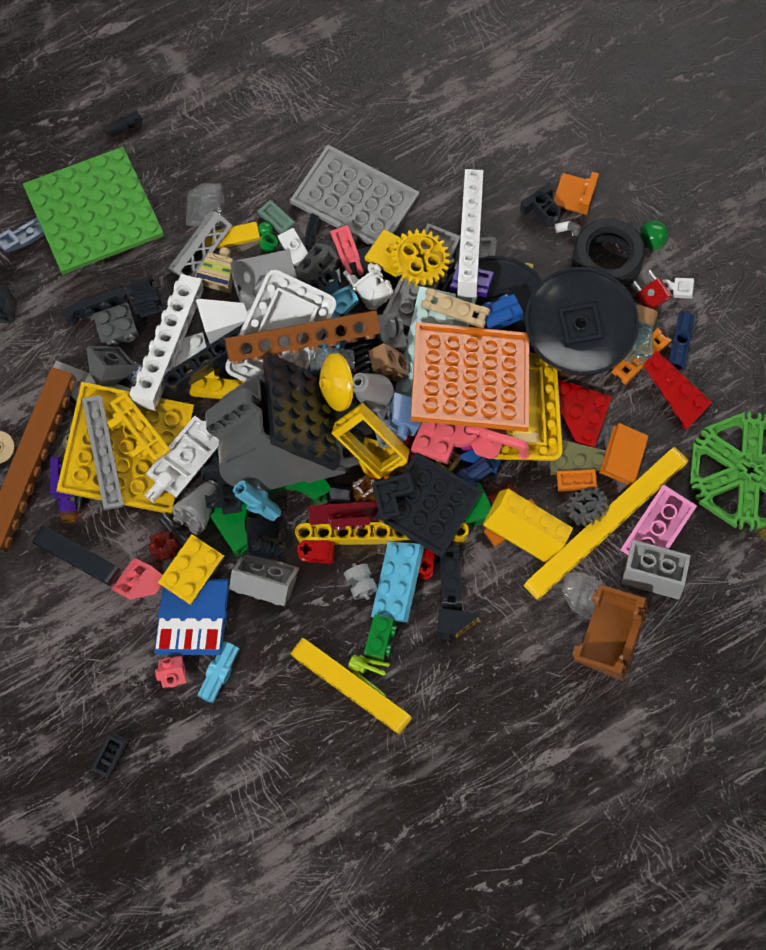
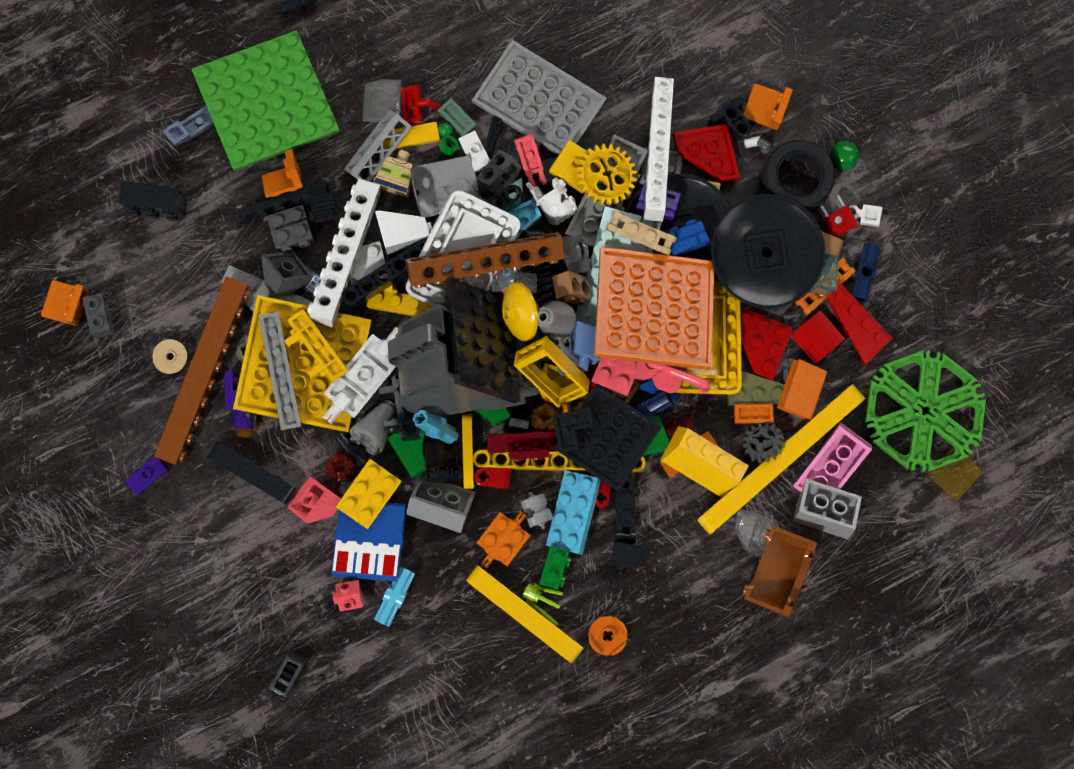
camera: 10 degrees left, 10 degrees up
none -> orange bracket [262,149,303,198]
none -> red plate [401,85,441,125]
none -> yellow beam [462,414,474,489]
none -> orange plate [477,511,531,568]
none -> orange plate [588,616,627,656]
none -> red plate [672,124,740,183]
none -> red slope [790,310,845,364]

